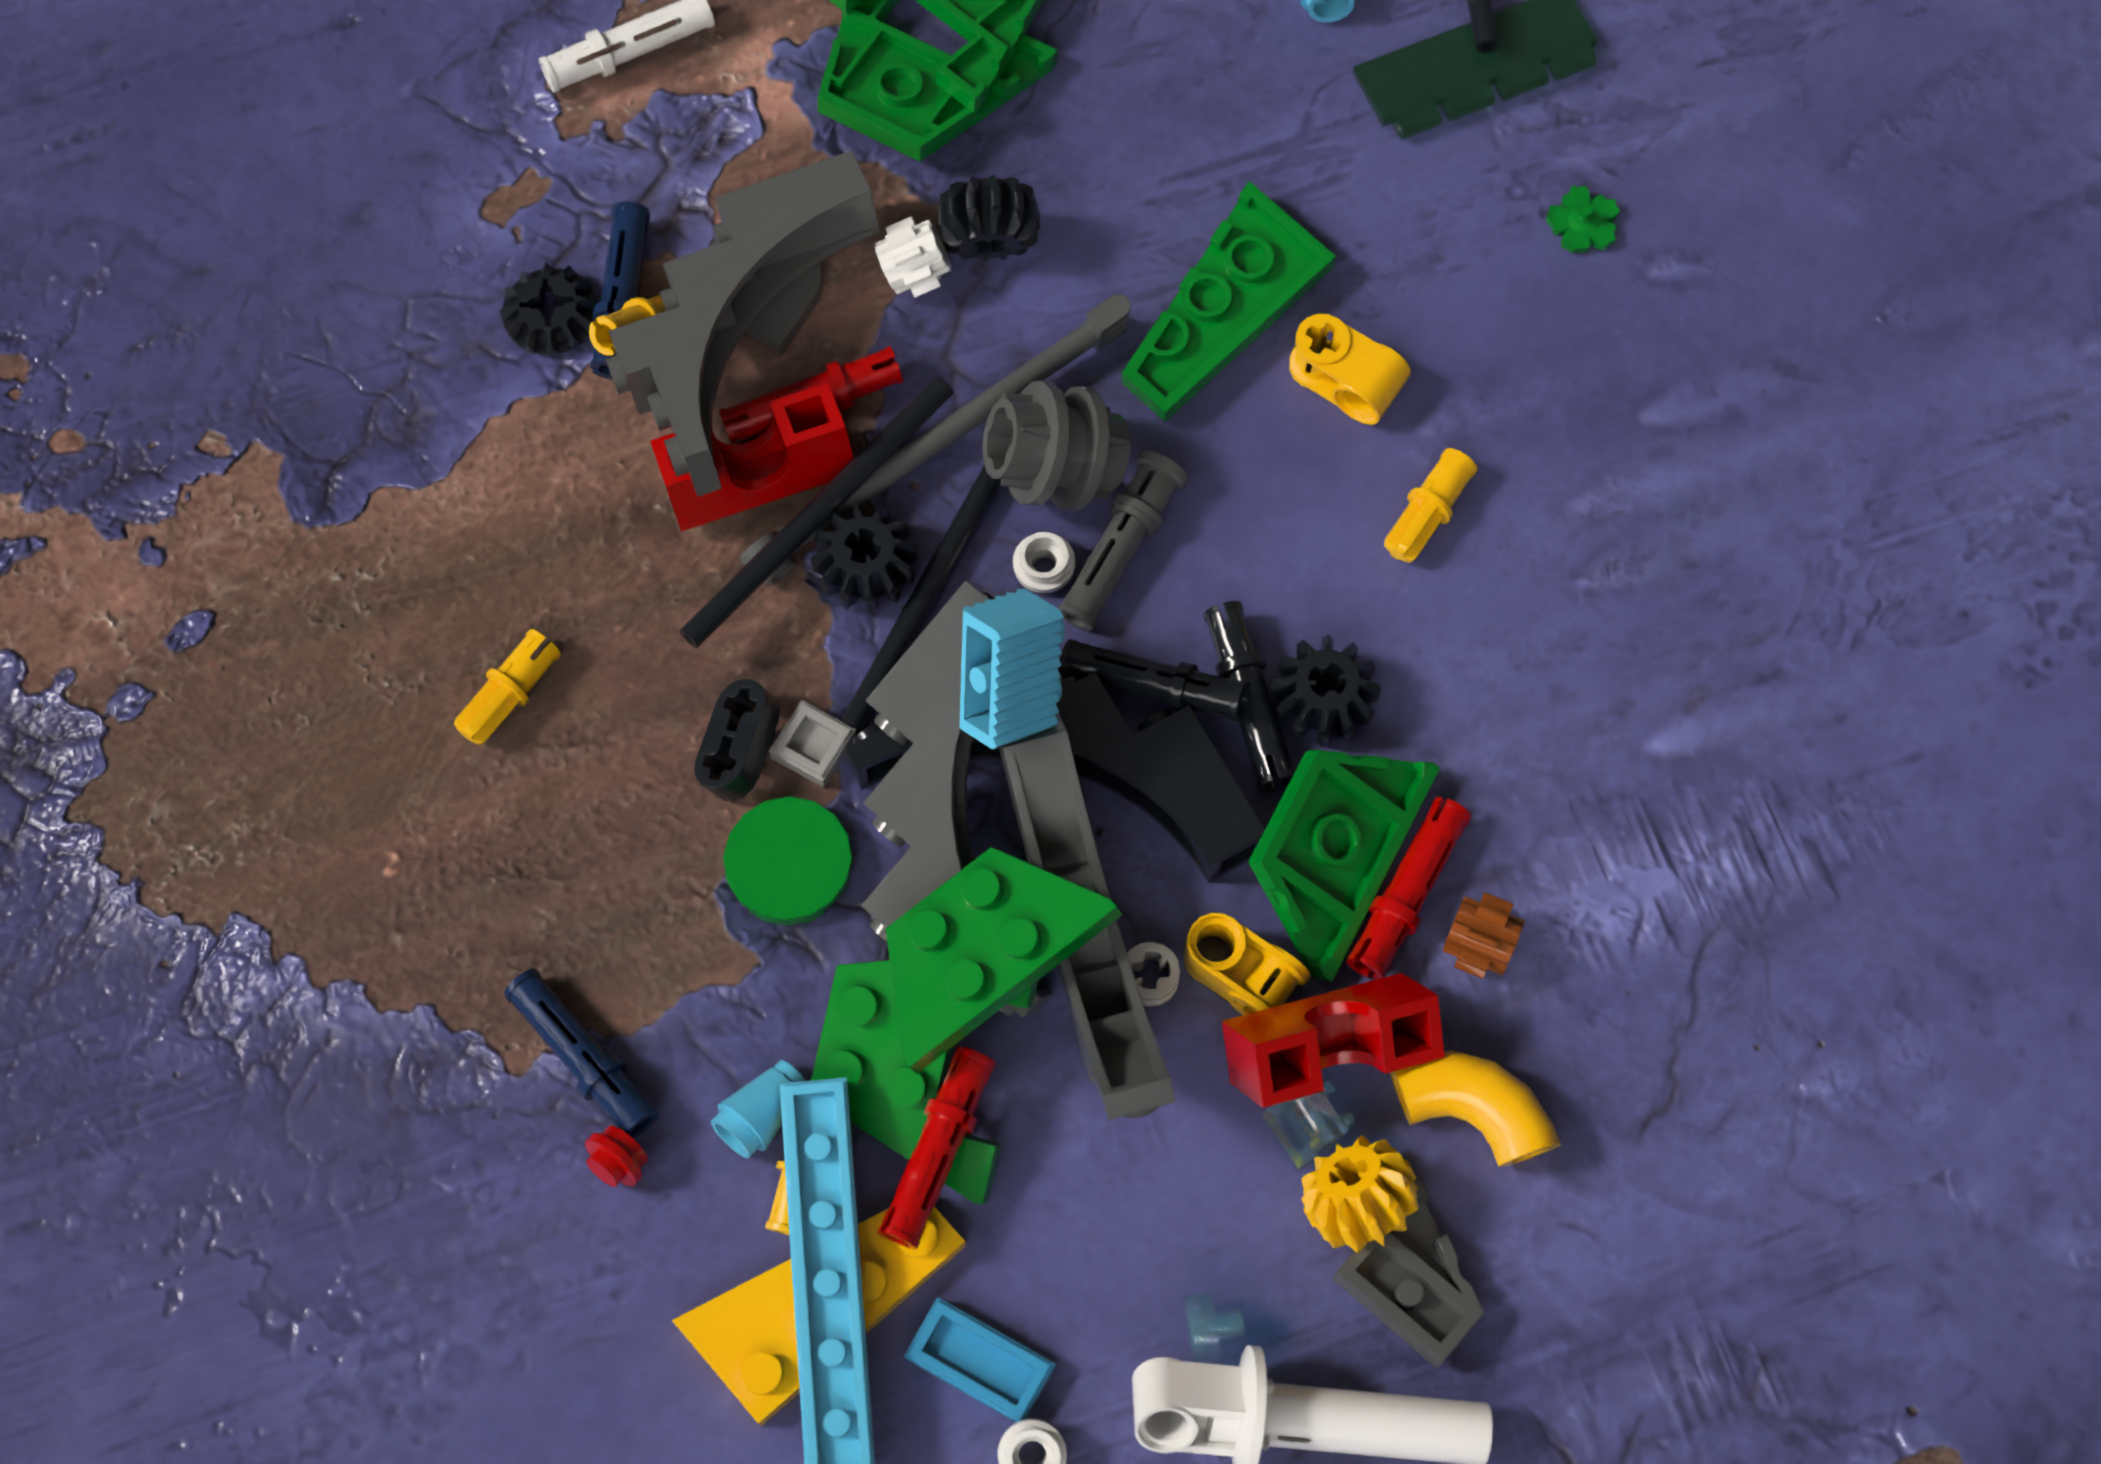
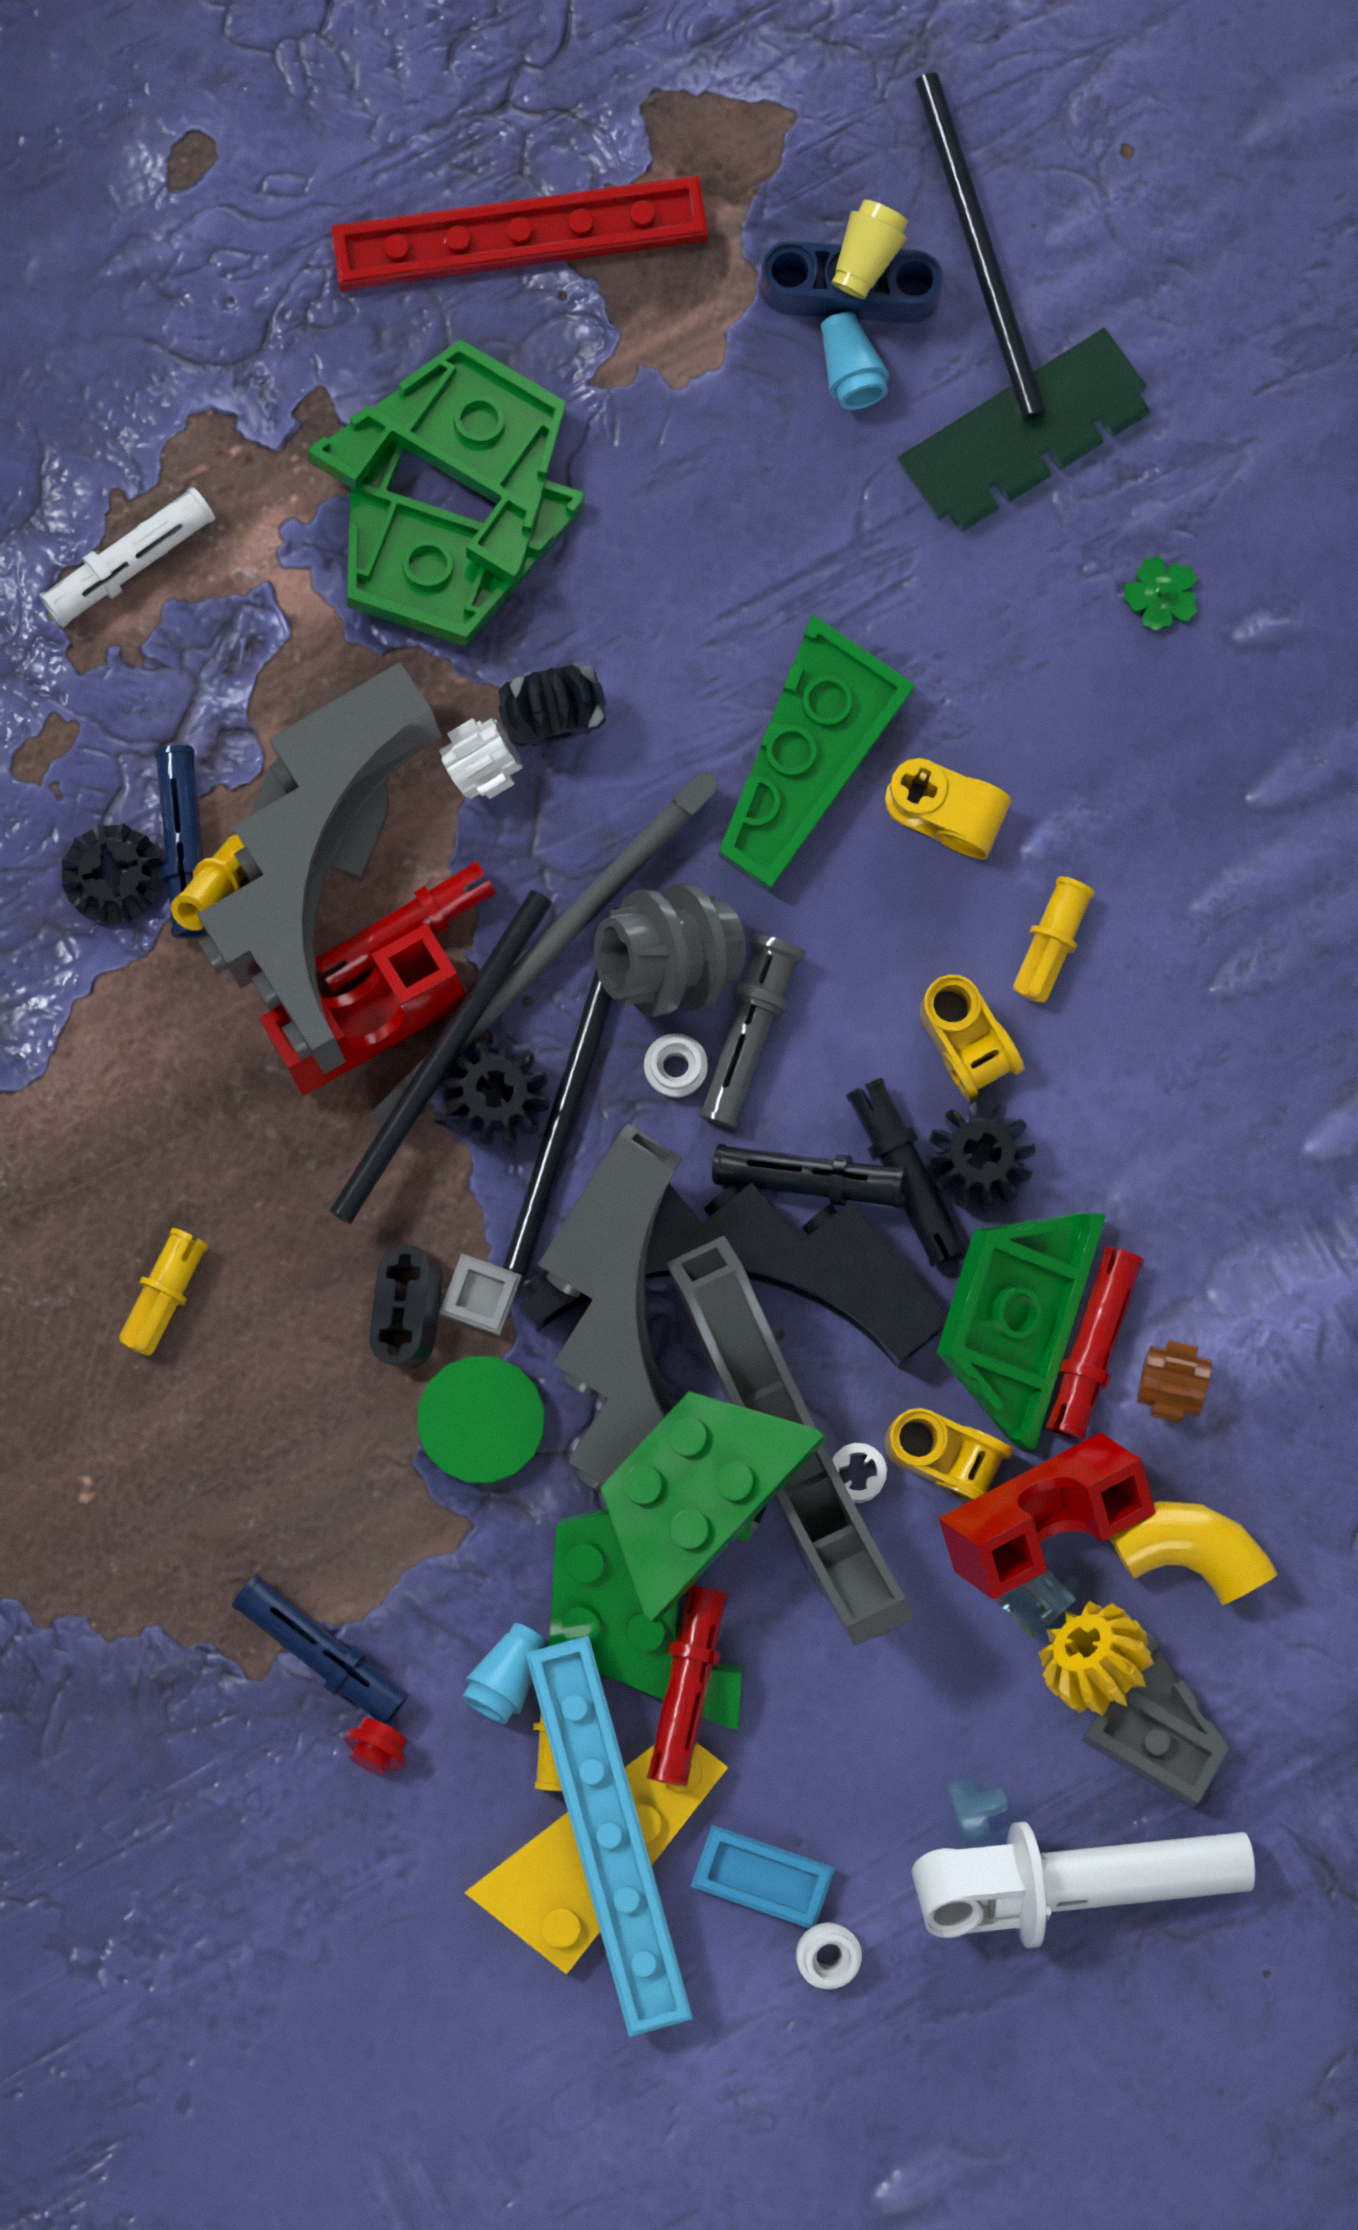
camera: 15 degrees left, 10 degrees up
medium azure brick [959,589,1065,750] -> none
none -> yellow piece [920,974,1025,1102]

